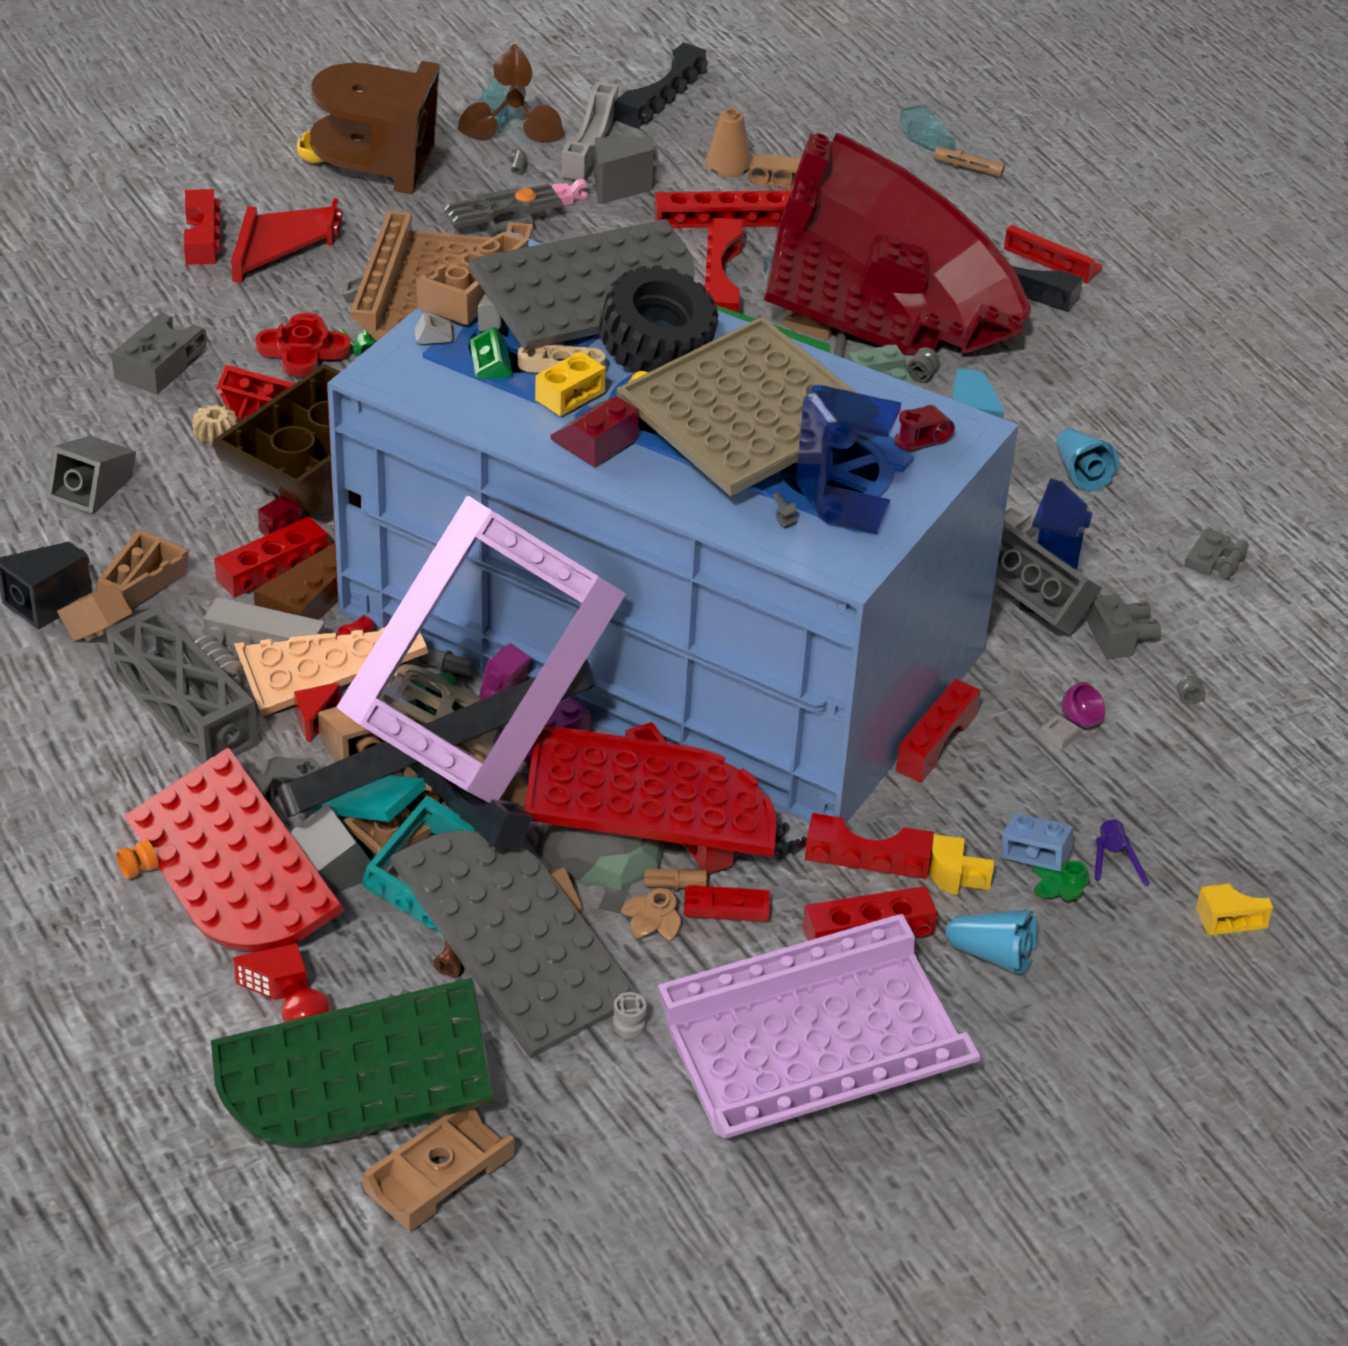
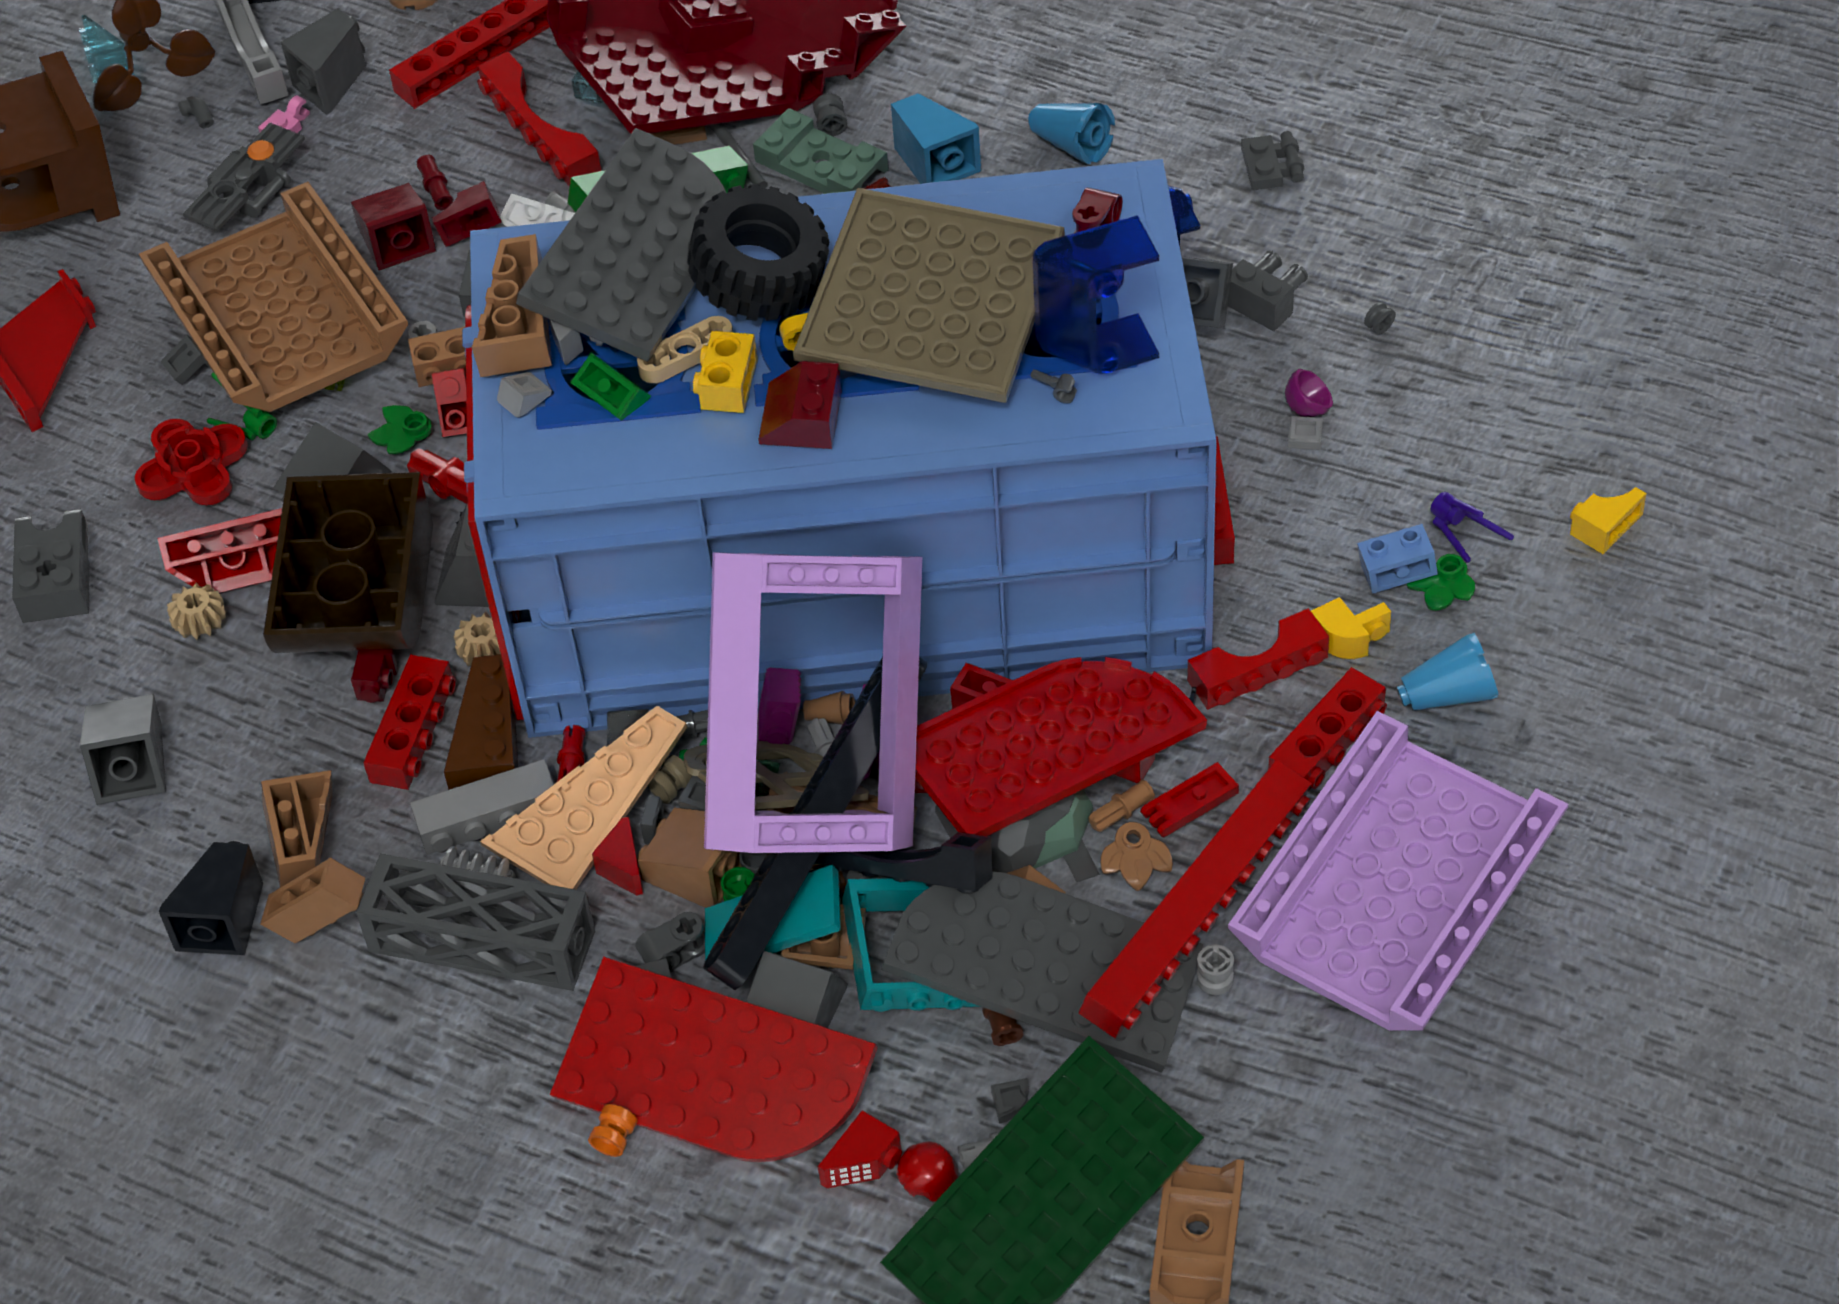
camera: 30 degrees left, 10 degrees up
none -> red brick [1079,759,1312,1039]

